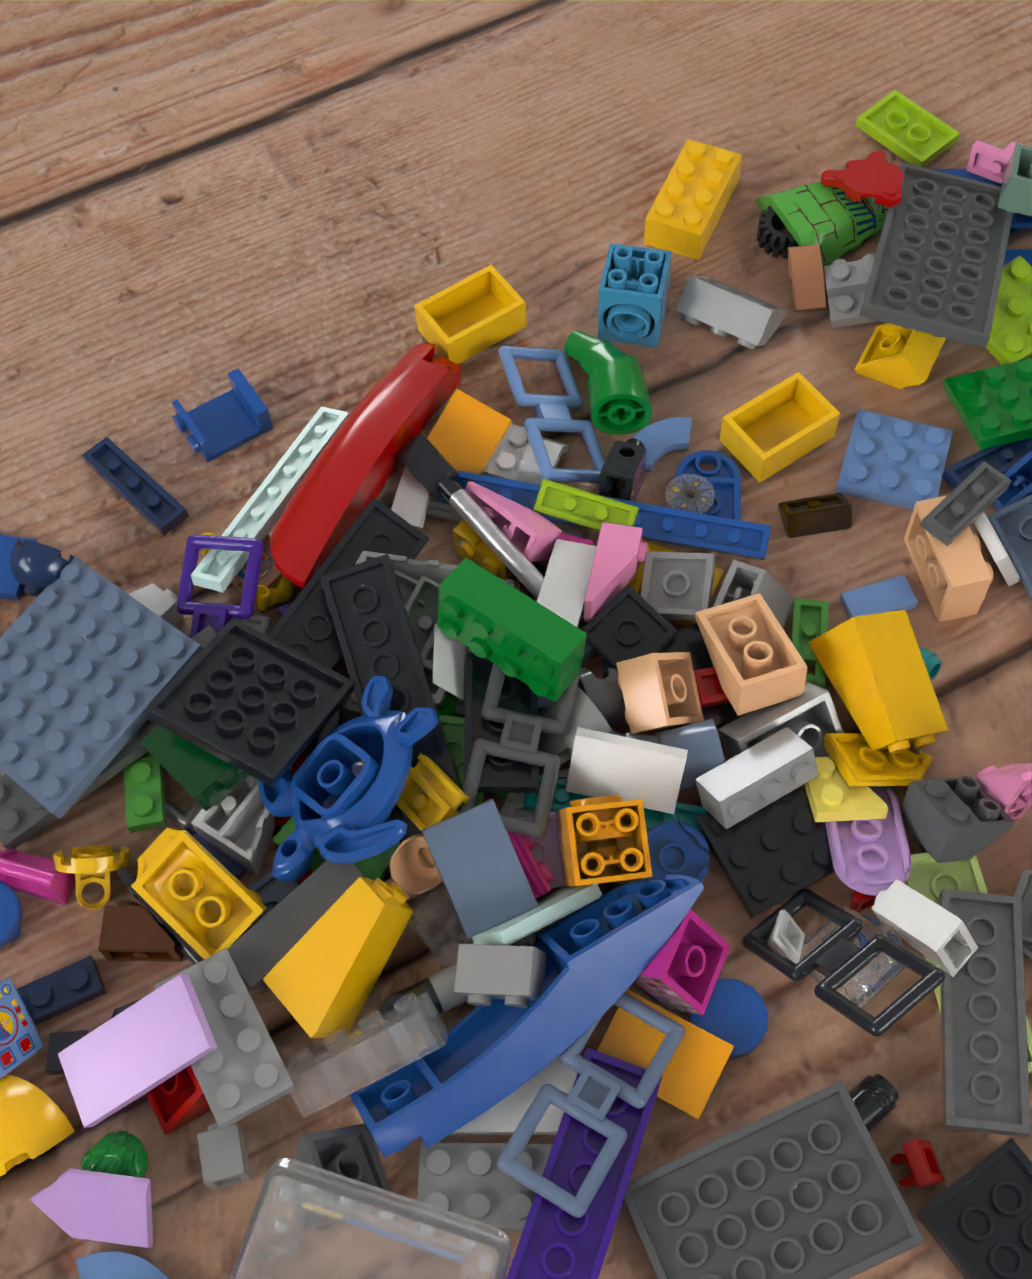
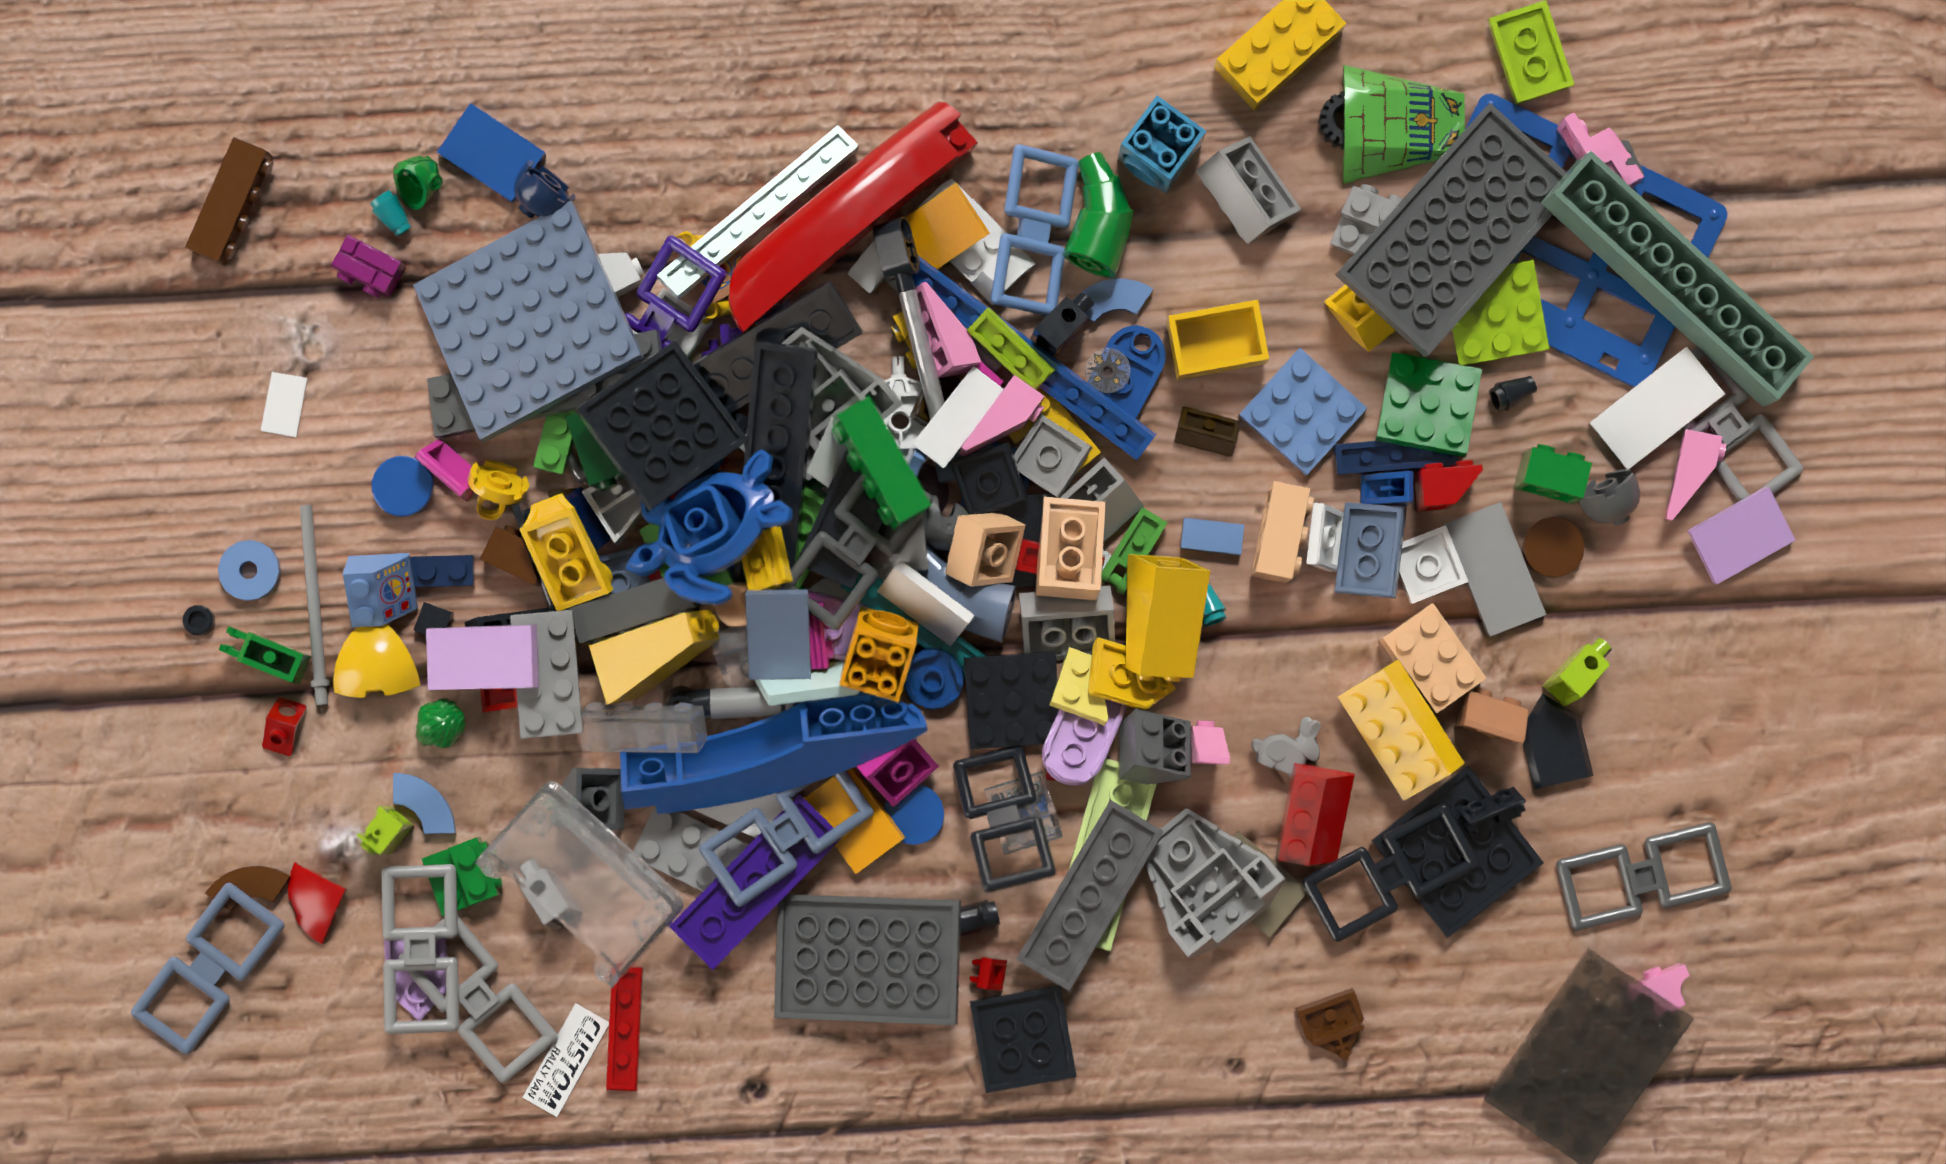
camera: 20 degrees right, 25 degrees up
lavender tile [30,1168,153,1248] -> none
dark blue plate [82,437,189,536] -> none
blue panel [172,368,273,463] -> none
light grey brick [197,1123,252,1190] -> none
yellow piece [414,264,527,364] -> none
light grey brick [454,944,547,1008] -> none
light grey brick [695,727,818,829] -> none
white slope [768,909,805,963] -> none
nougat slope [788,244,826,310] -> none
red tile [821,151,904,207] -> none
white slope [871,879,978,977] -> none
dark grey tile [920,461,1012,546] -> none

